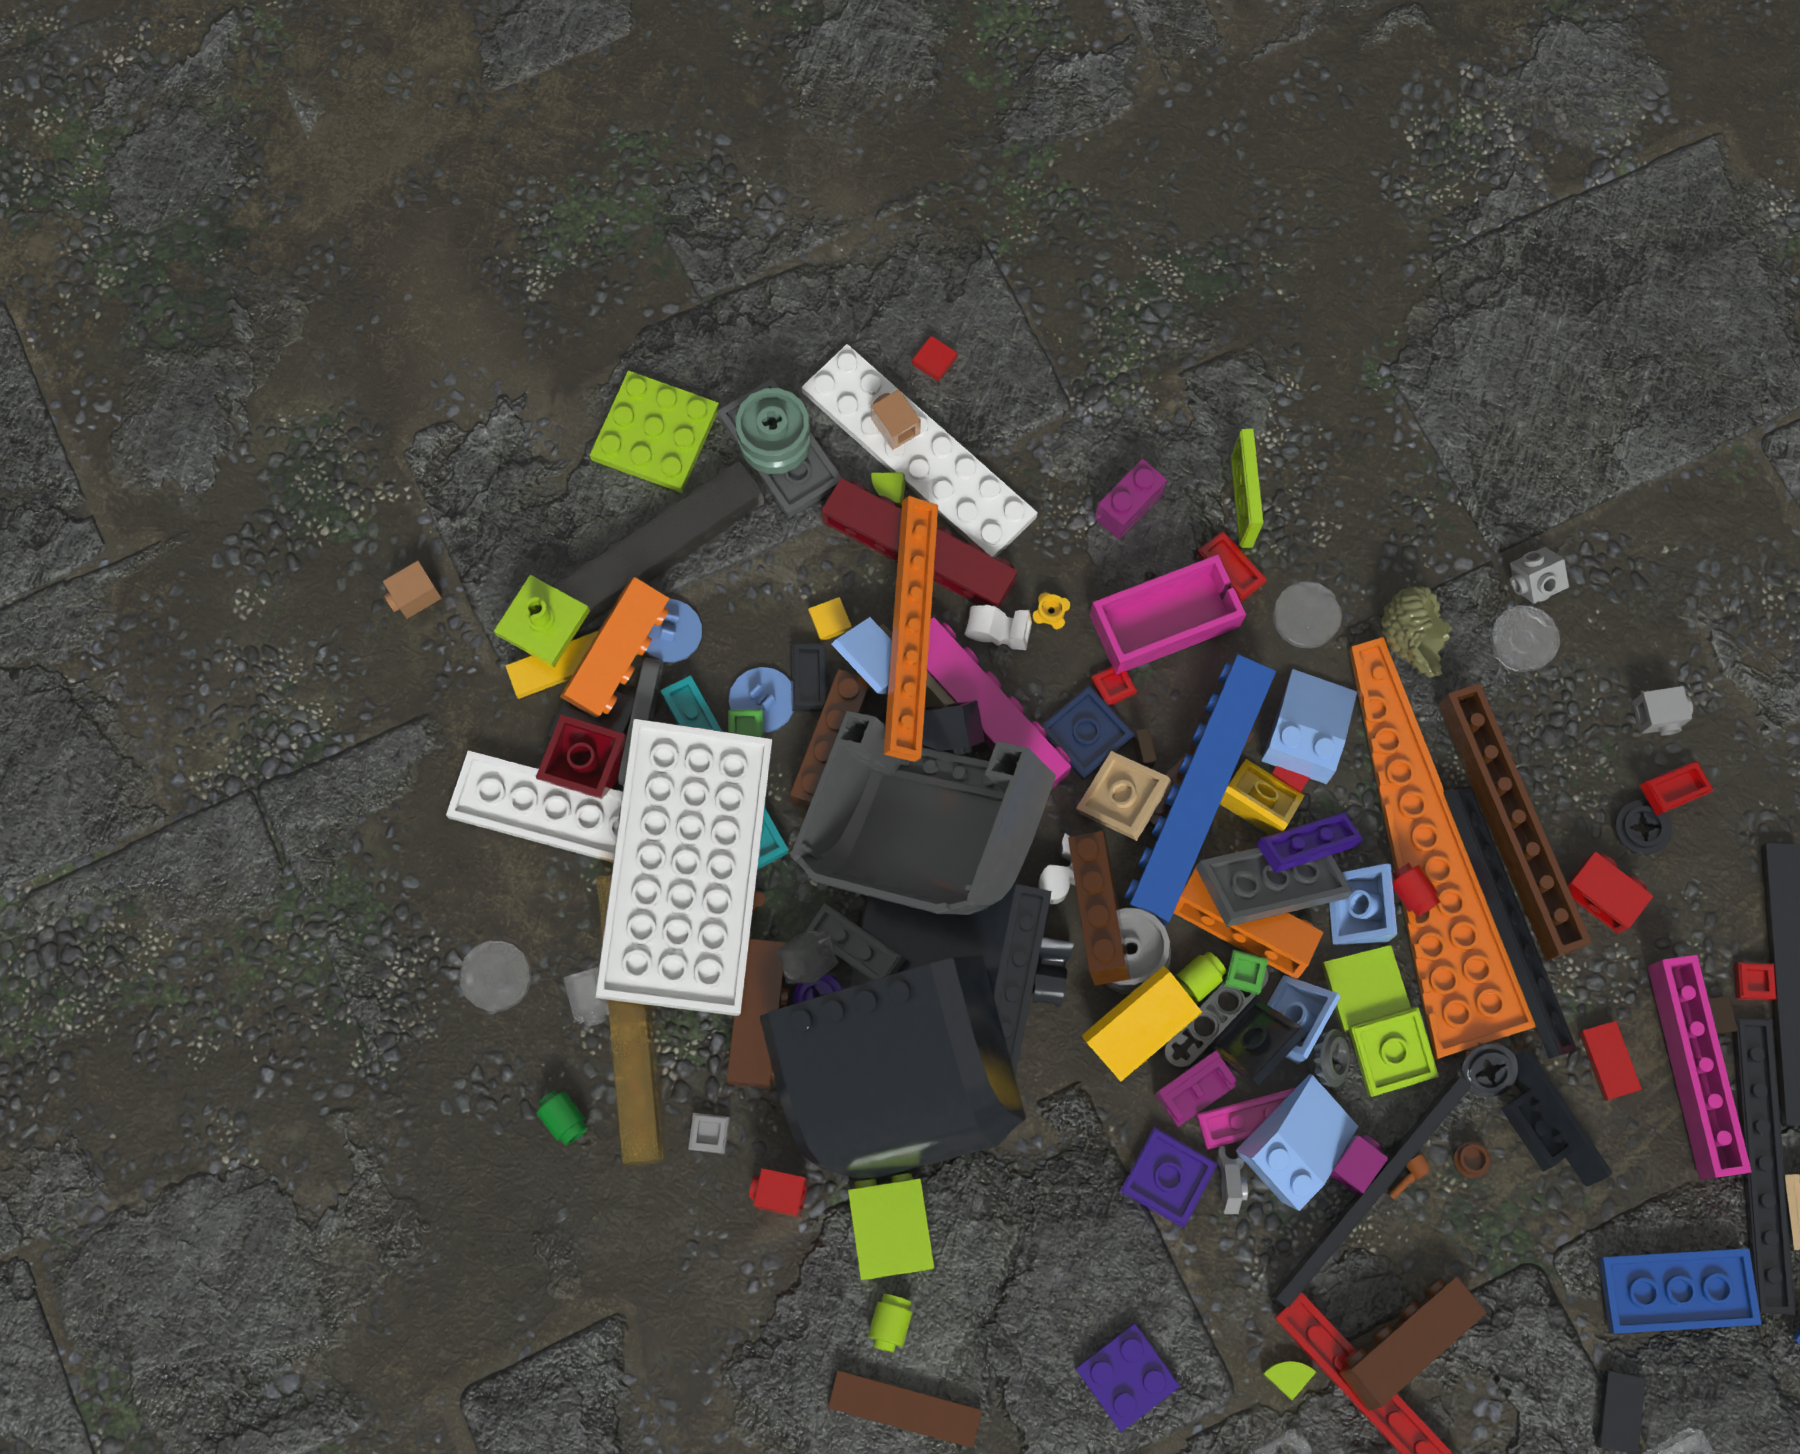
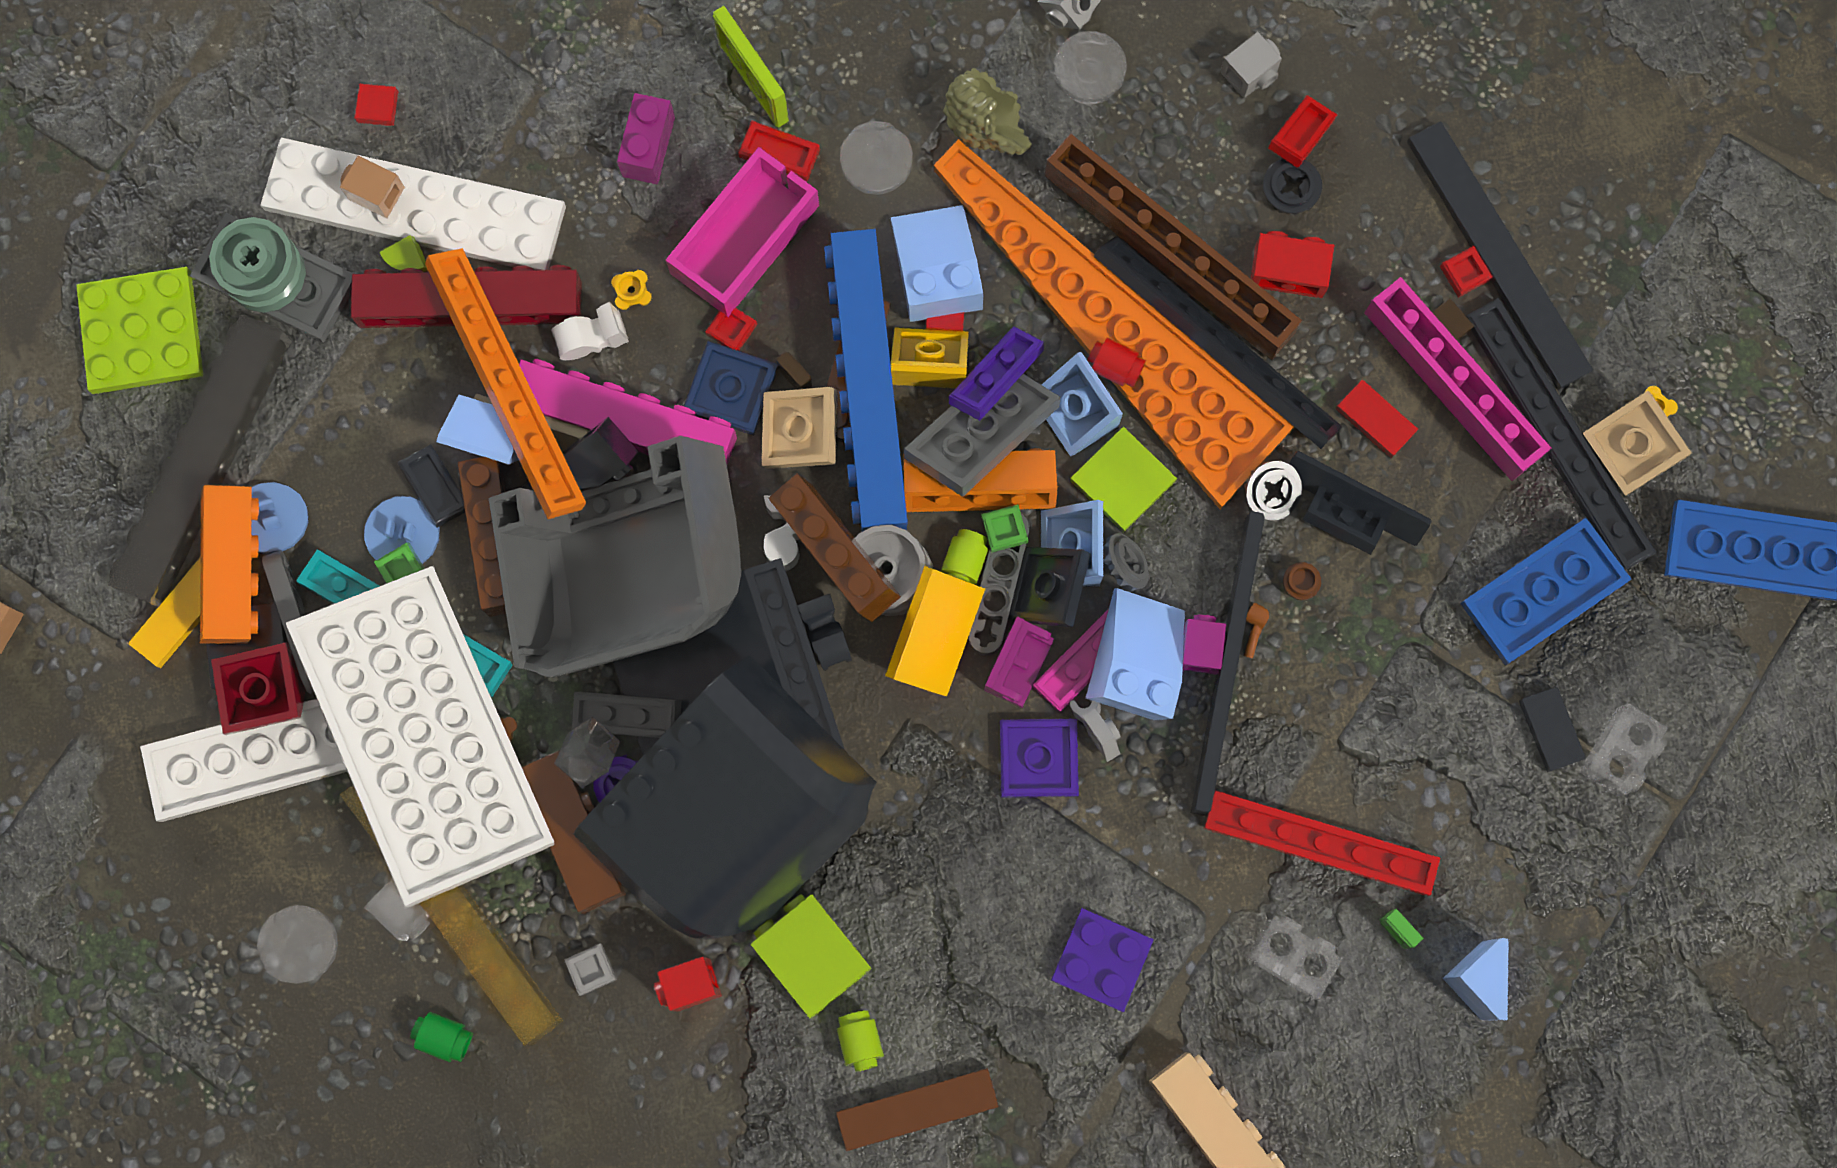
camera: 30 degrees left, 5 degrees up
lime tile [494,575,590,667] -> none
yellow tile [808,597,852,642] -> none
lime tile [1262,1361,1316,1400] -> none
reddish brown brick [1339,1276,1487,1411] -> none
lime tile [1348,1007,1439,1097] -> none

